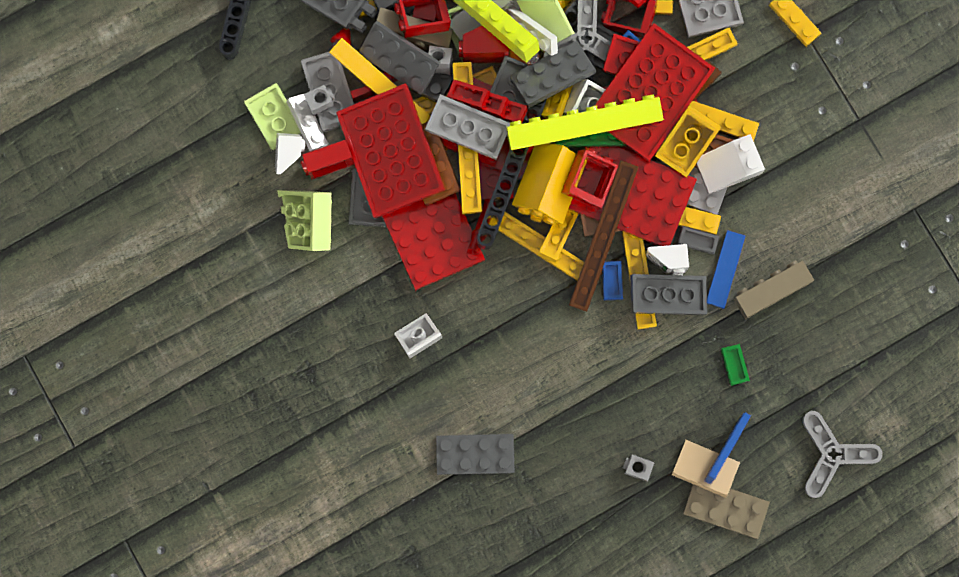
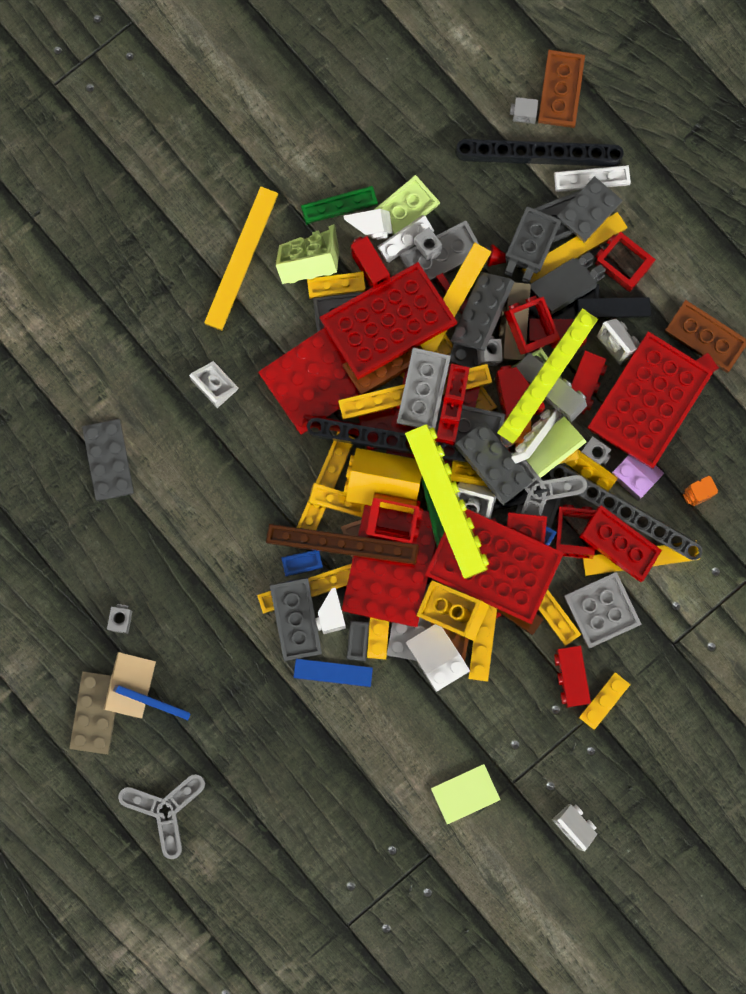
camera: 75 degrees right, 0 degrees up
green tile [721,344,750,386] -> none
dark tan brick [734,260,814,319] -> none
none -> yellow tile [204,187,278,331]
none -> green tile [301,186,378,225]
none -> yellow plate [307,272,366,299]
none -> yellowish green tile [431,764,500,824]
none -> white slope [552,804,597,851]
none -> red brick [554,646,591,708]

